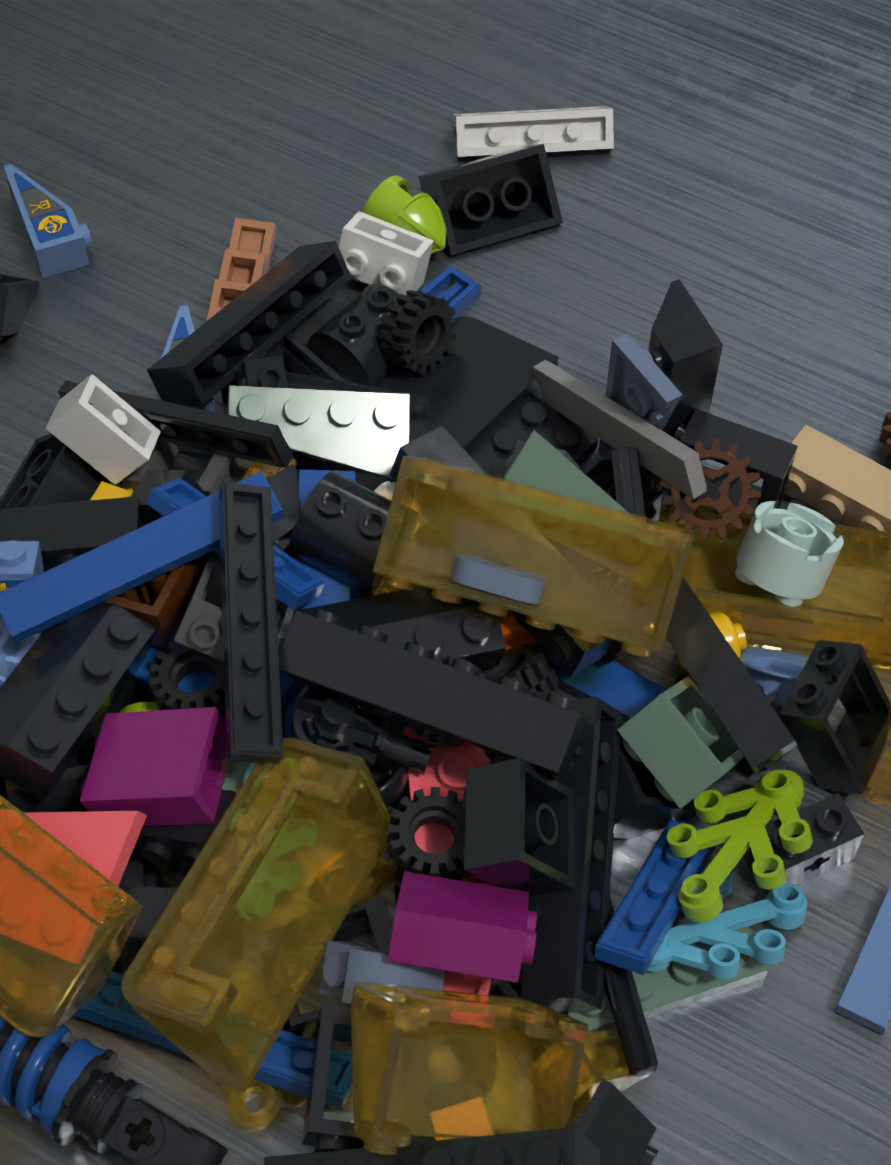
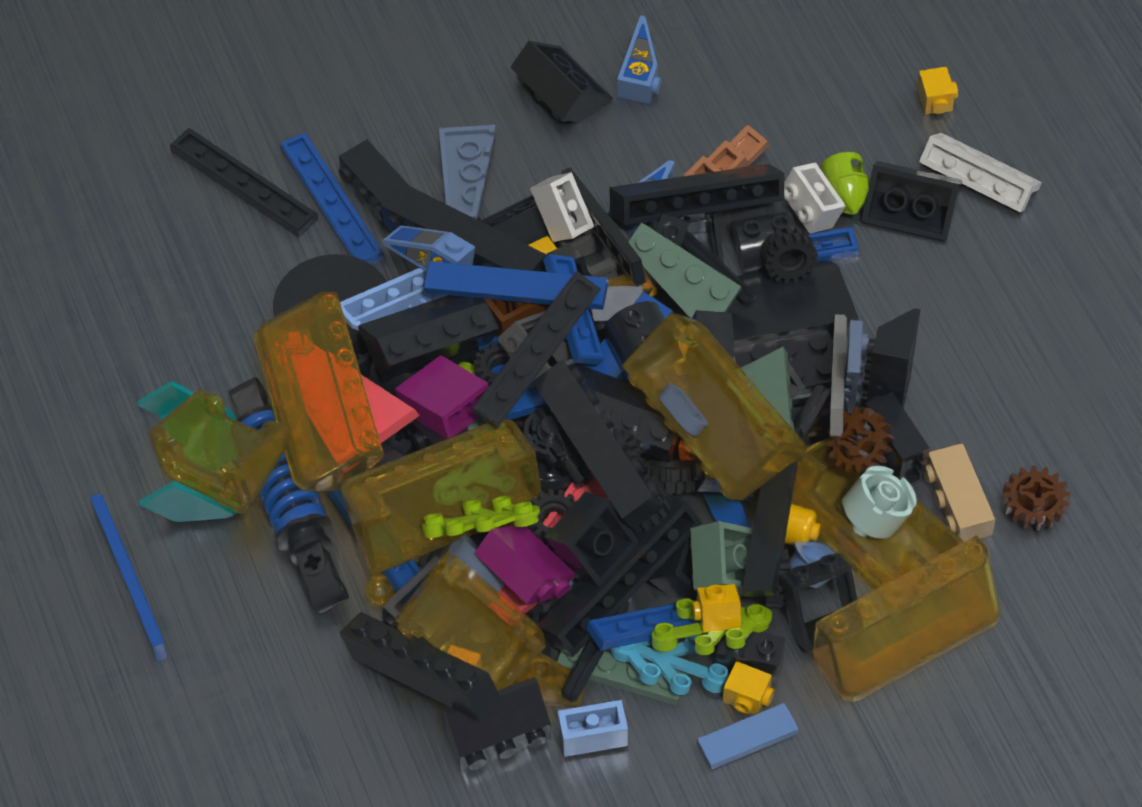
camera: 40 degrees right, 0 degrees up
none -> lime plant [422,496,540,538]
none -> light blue brick [558,700,628,757]
none -> yellow brick [692,584,741,633]
none -> yellow brick [723,661,775,715]
none -> yellow brick [917,66,958,115]

